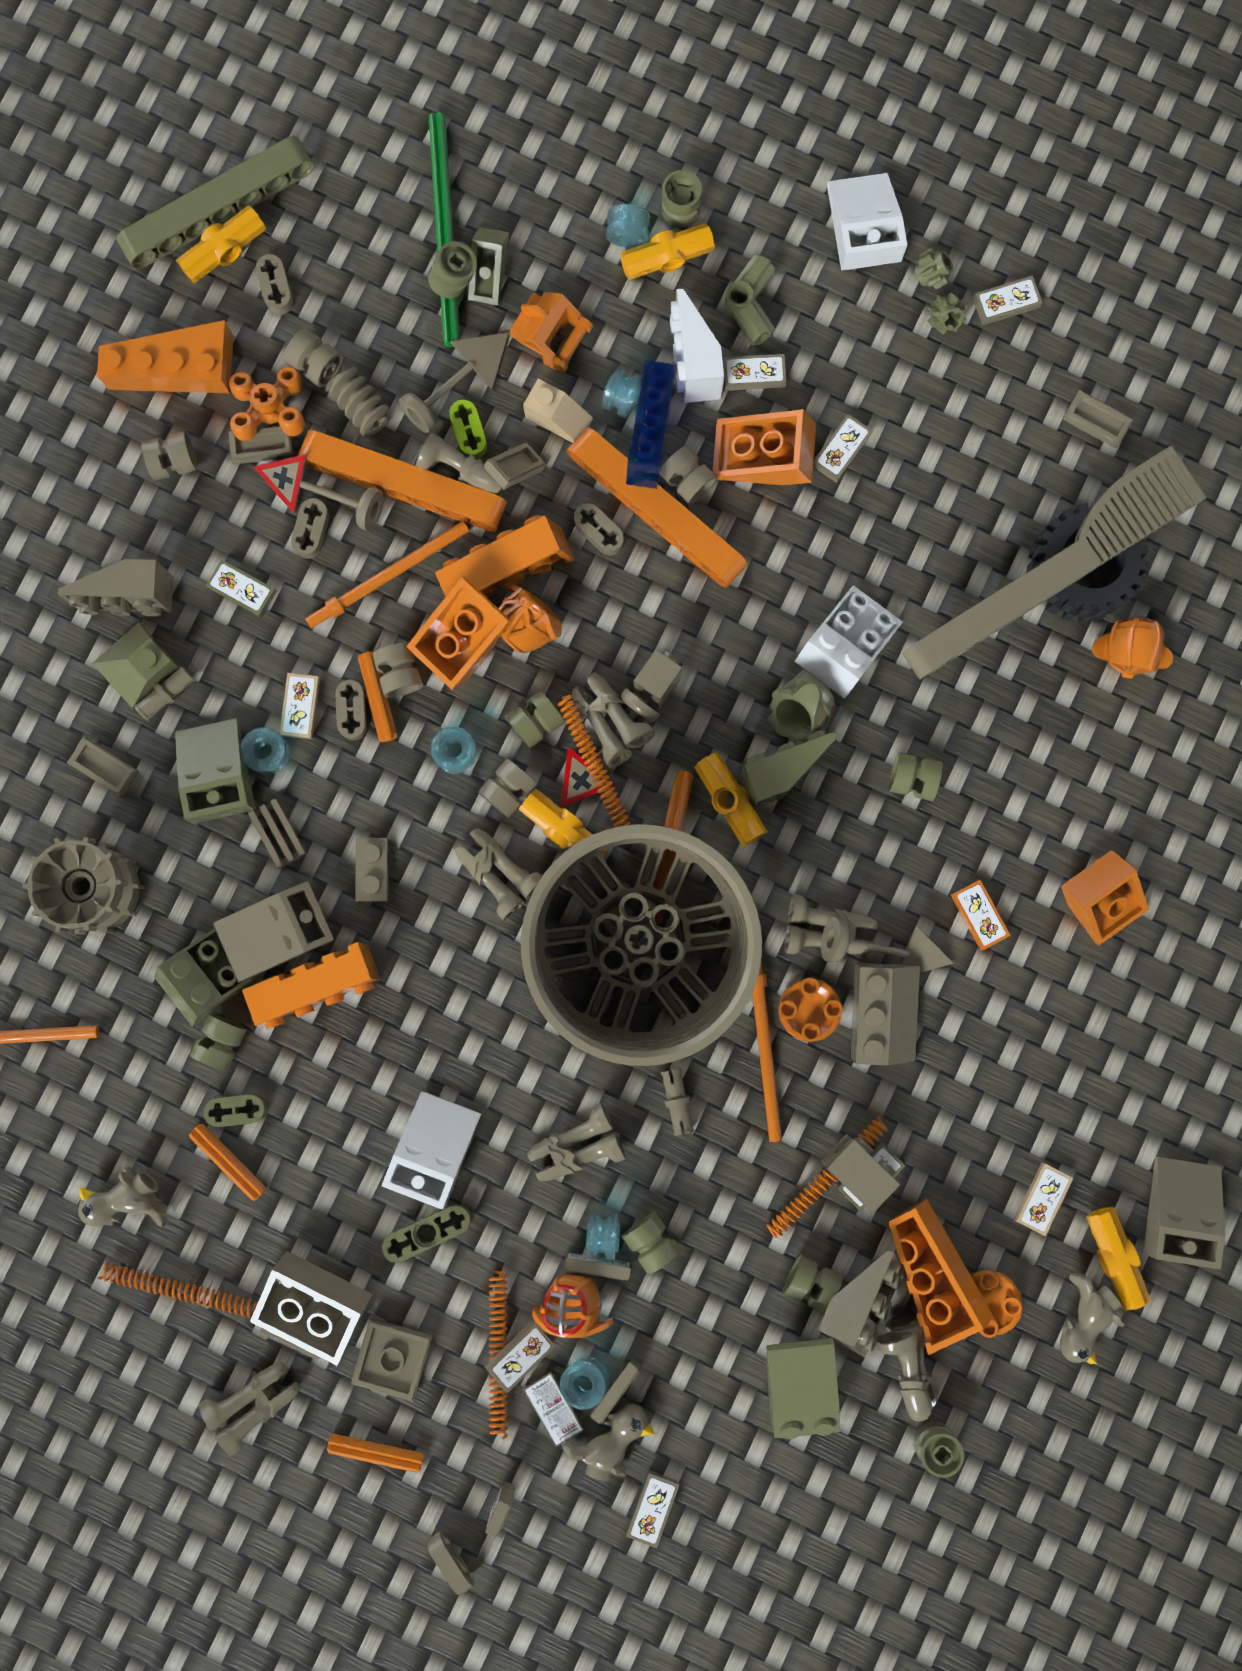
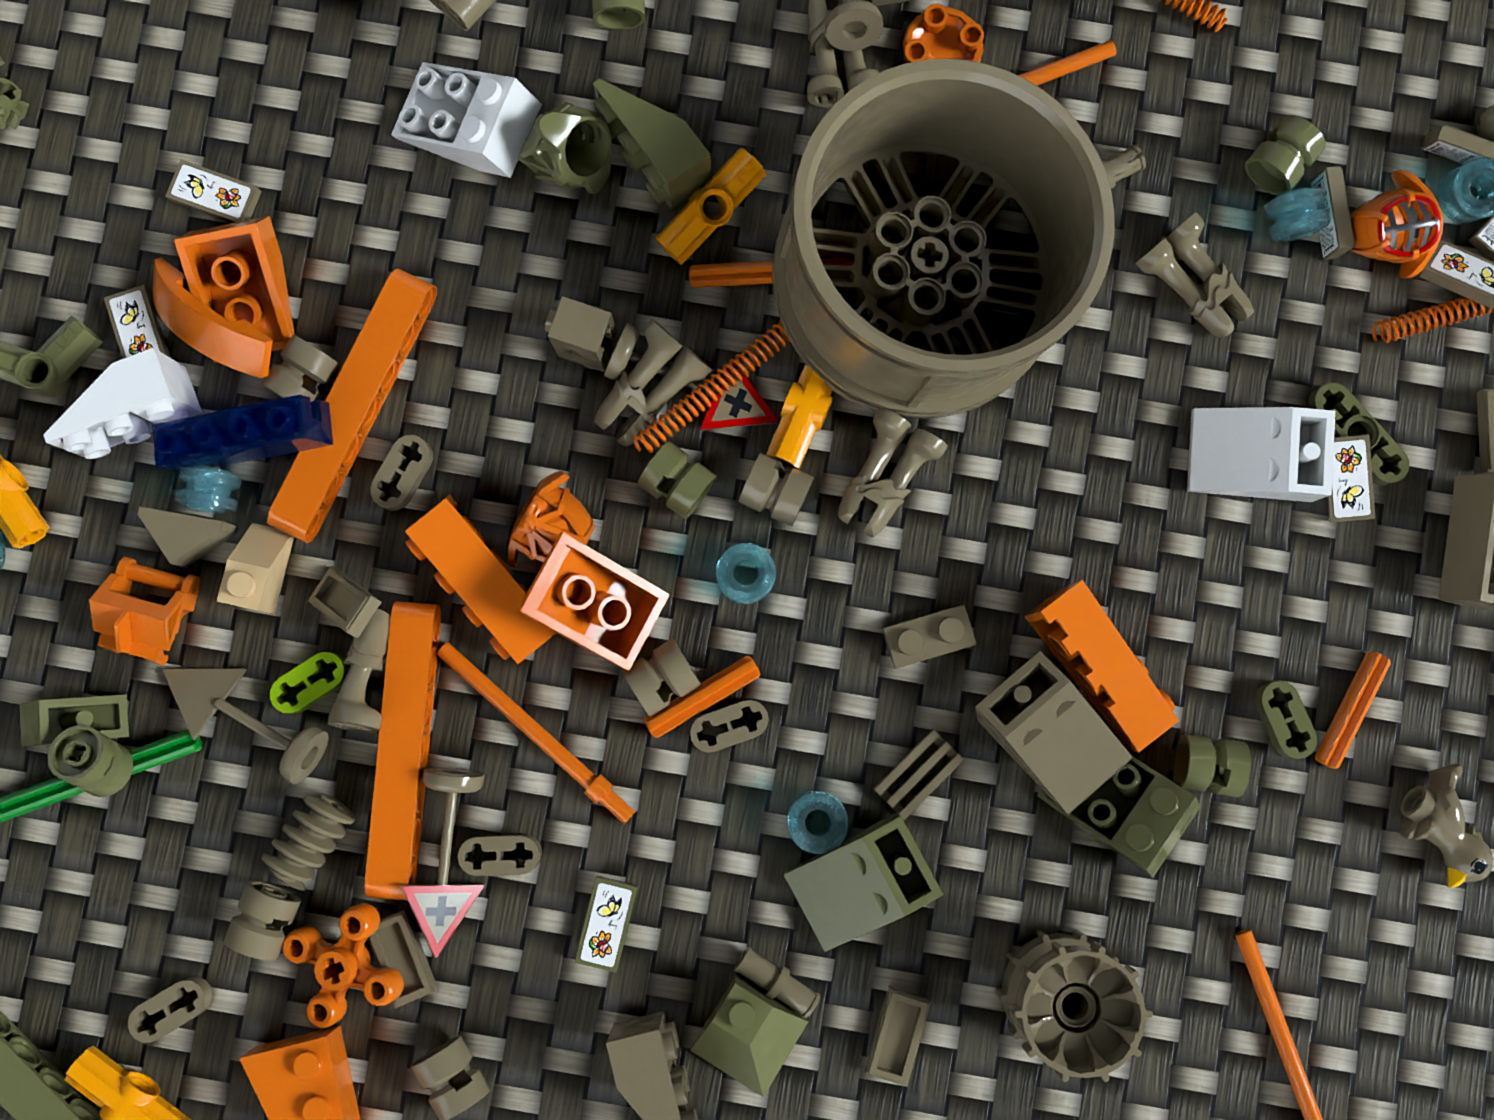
camera: 110 degrees left, 0 degrees up
tile [280,673,320,739] -> none
none -> dark tan slope [137,506,238,568]
none -> orange slope [152,257,273,378]
none -> tile [1327,434,1376,523]

